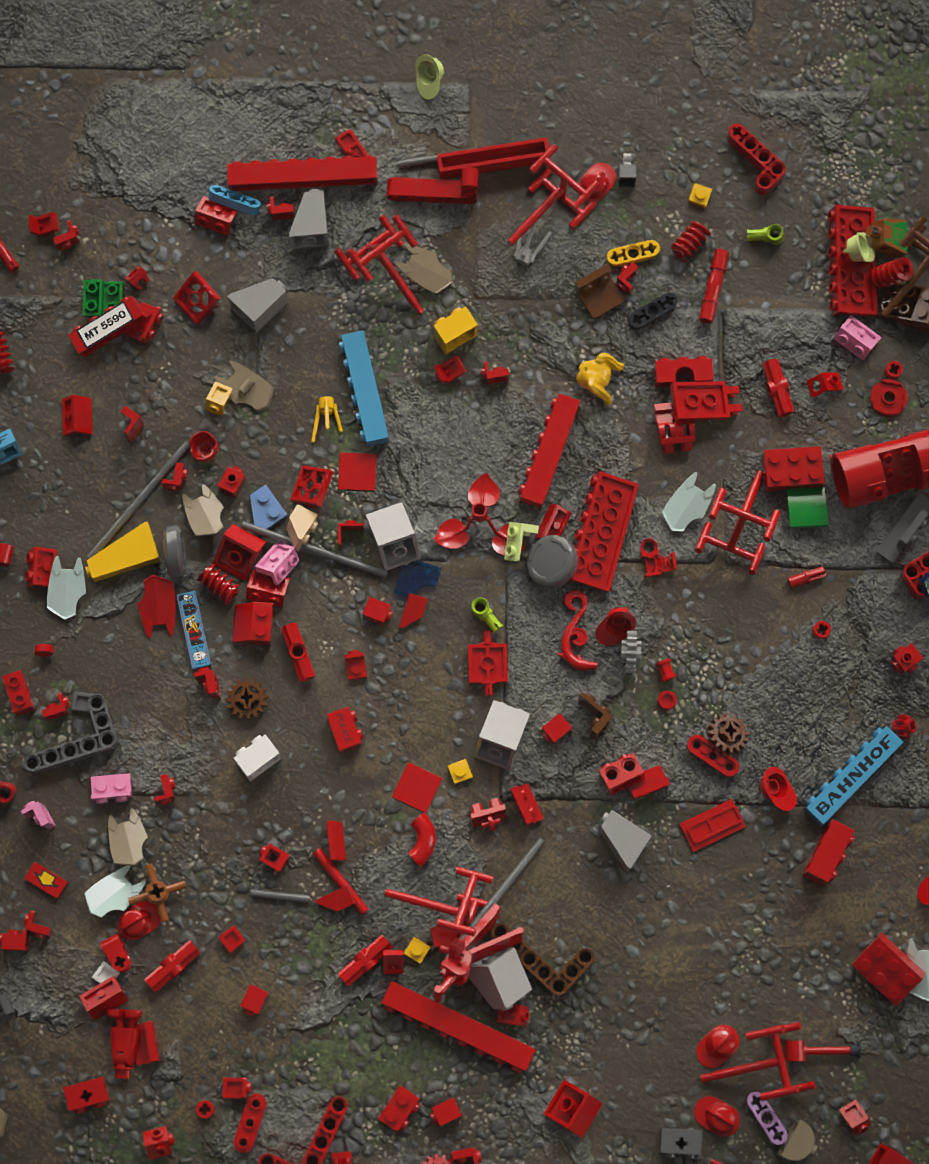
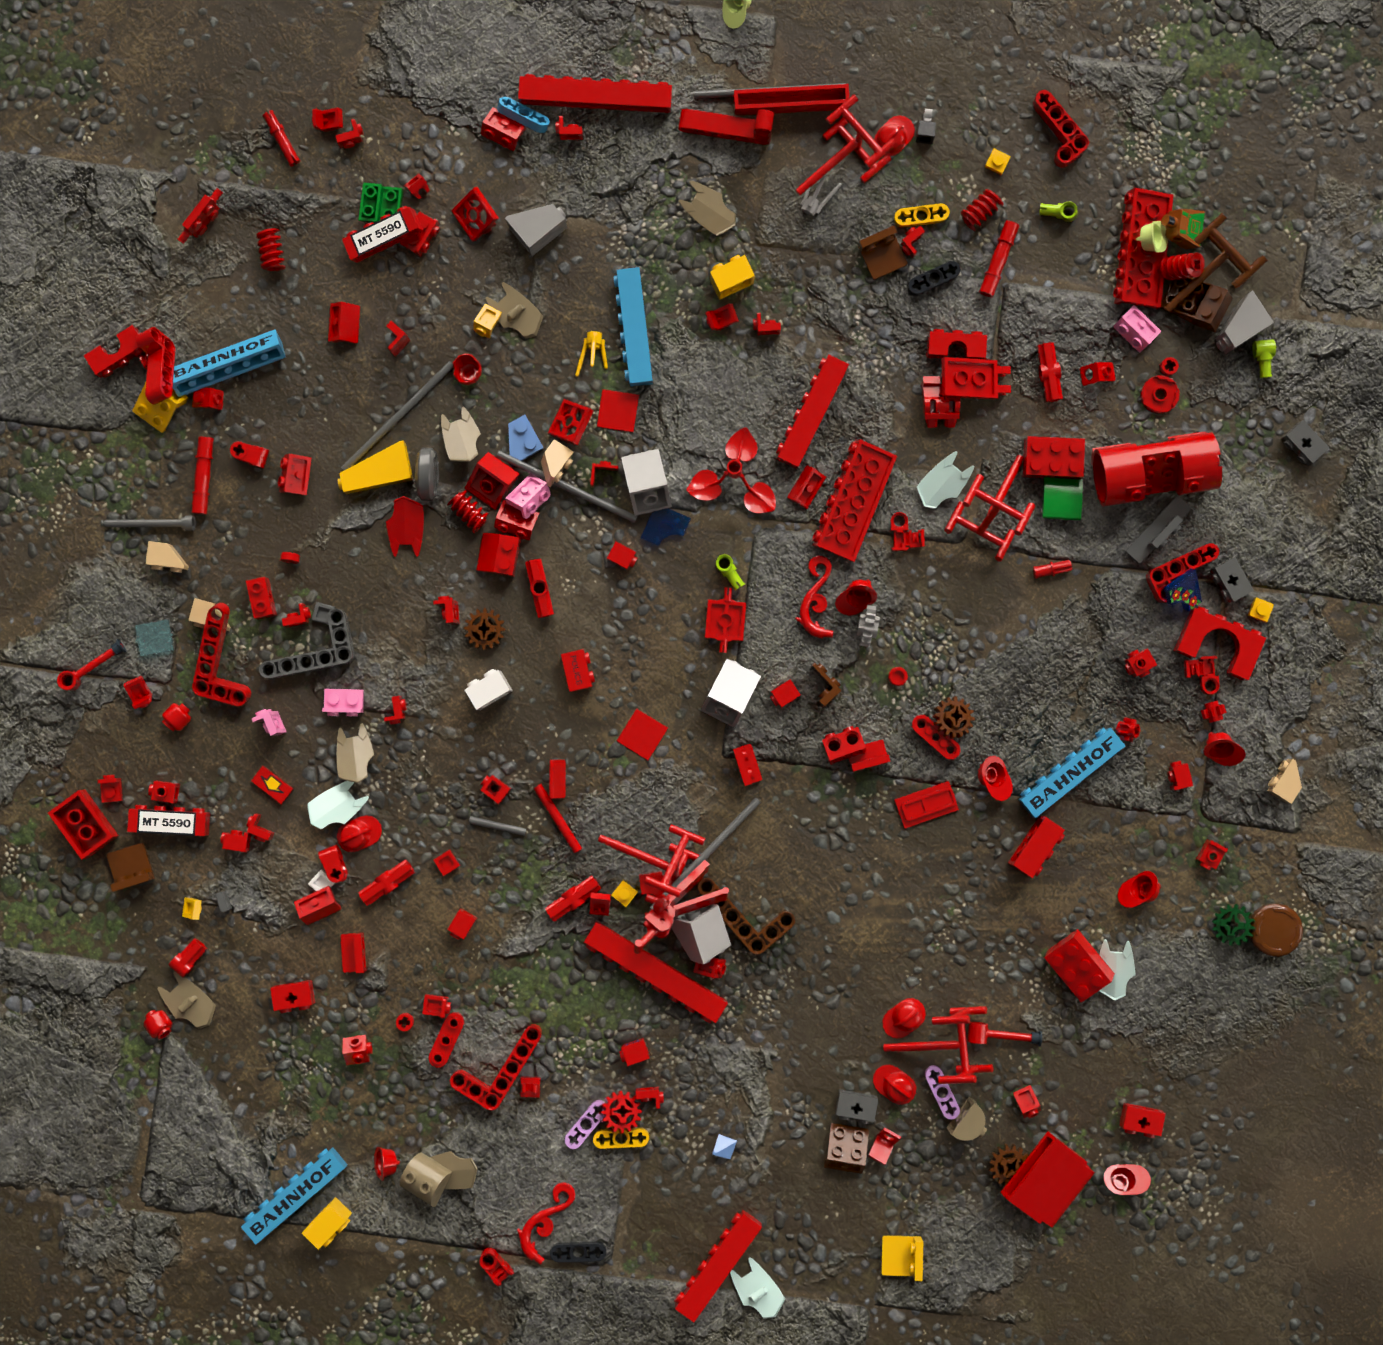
camera: 10 degrees right, 10 degrees up
light aqua shield [47,556,86,620] -> none
red piece [106,1009,143,1079] -> none
dark orange bar [127,864,187,922] -> none
red bracket [161,462,188,492] -> none
tile [177,591,211,670] -> none
red brick [217,466,246,498] -> none
light grey slope [289,189,329,249] -> none
red tile [315,885,356,912] -> none
red piece [334,214,424,315] -> none
red tile [335,129,368,157] -> none
red bracket [344,650,367,681] -> none
red bracket [378,1085,421,1132] -> none
red tile [398,593,428,628] -> none
red cylinder [408,813,436,867] -> none
yellow plate [448,759,473,784] -> none
red hips [470,798,507,832] -> none
yellowish green bracket [504,522,539,562] -> none
dark grey piece [527,535,578,588] -> none
red slope [543,1080,603,1138] -> none
yellow hair [576,353,625,405] -> none
light grey slope [599,810,652,872] -> none
red bush [655,658,677,683] -> none
red bush [812,621,831,639] -> none

